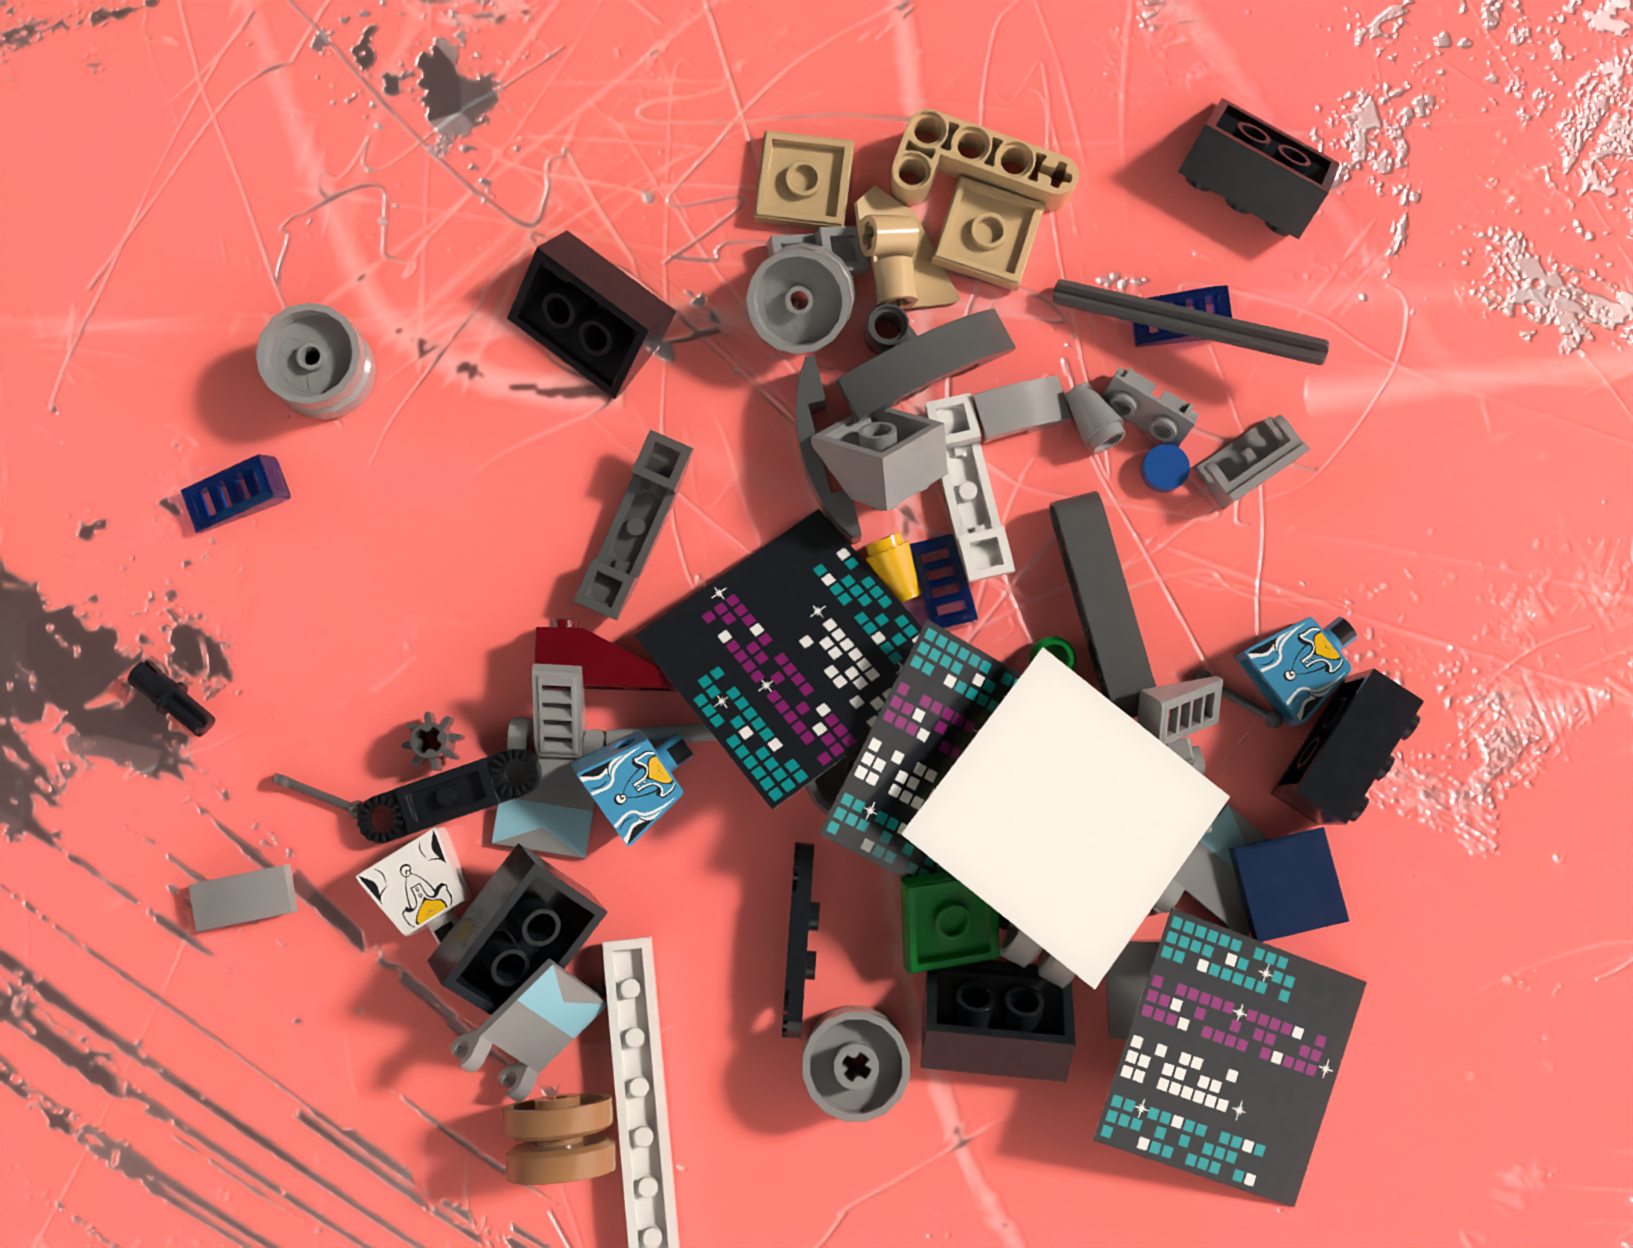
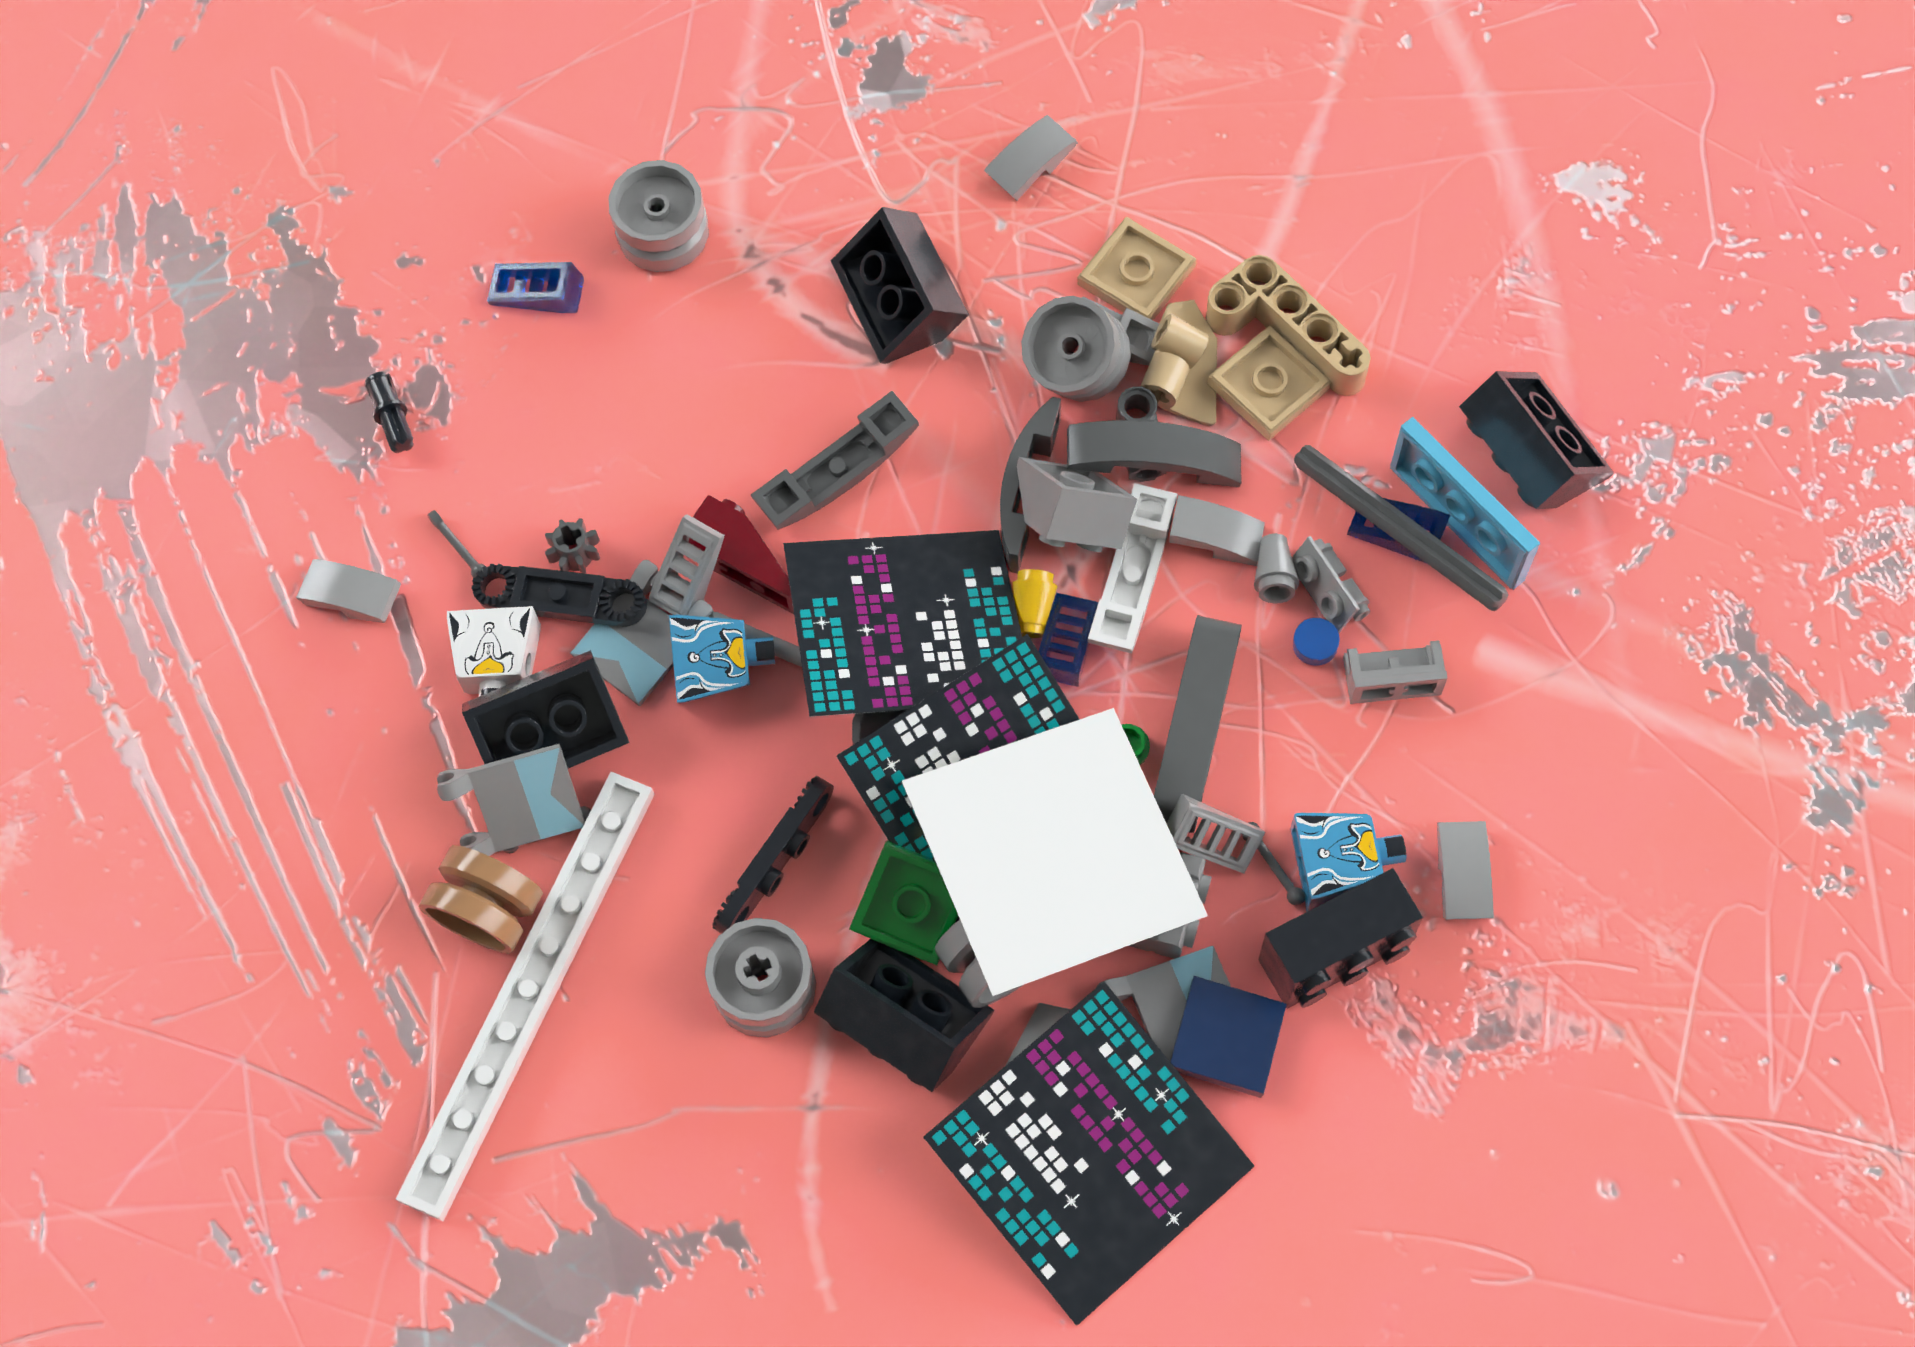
camera: 35 degrees right, 15 degrees down
none -> light grey slope [984,114,1078,201]
none -> medium azure tile [1390,417,1540,590]
none -> light grey slope [1437,821,1494,920]

